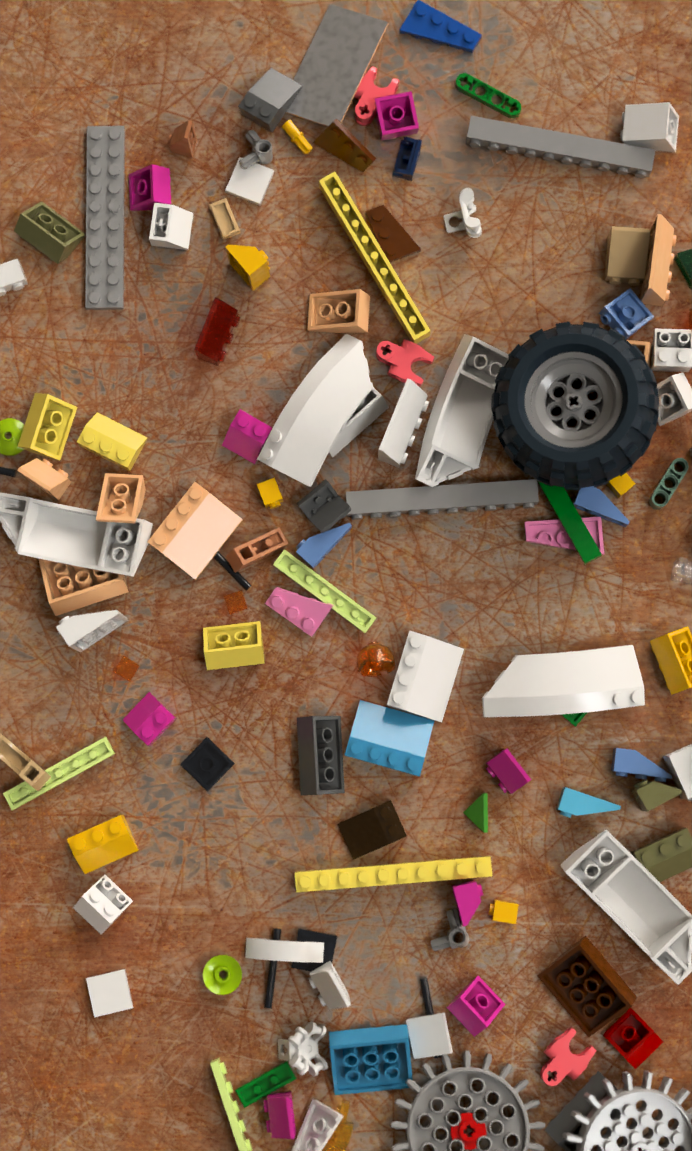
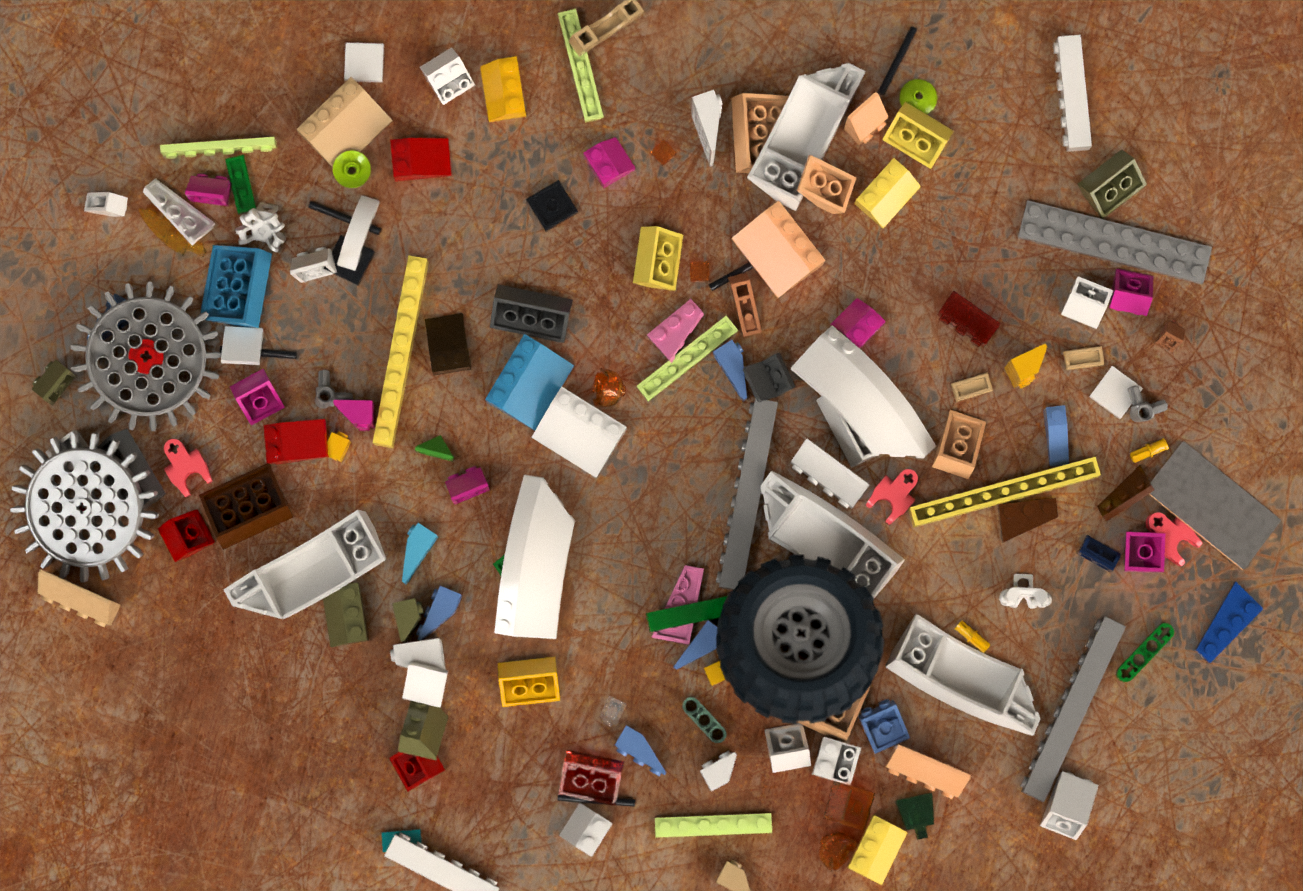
camera: 100 degrees right, 0 degrees up
dark grey slope [238,68,302,133] -> none
yellow brick [257,477,283,509] -> none
tan slope [605,226,650,286] -> none
none -> red slope [263,419,329,465]
none -> tan slope [297,77,393,168]
none -> red slope [390,138,452,181]
none -> white slope [885,614,1040,735]
none -> tan tile [950,373,993,402]
none -> yellow axle [955,620,990,653]
none -> medium blue slope [1043,405,1069,467]

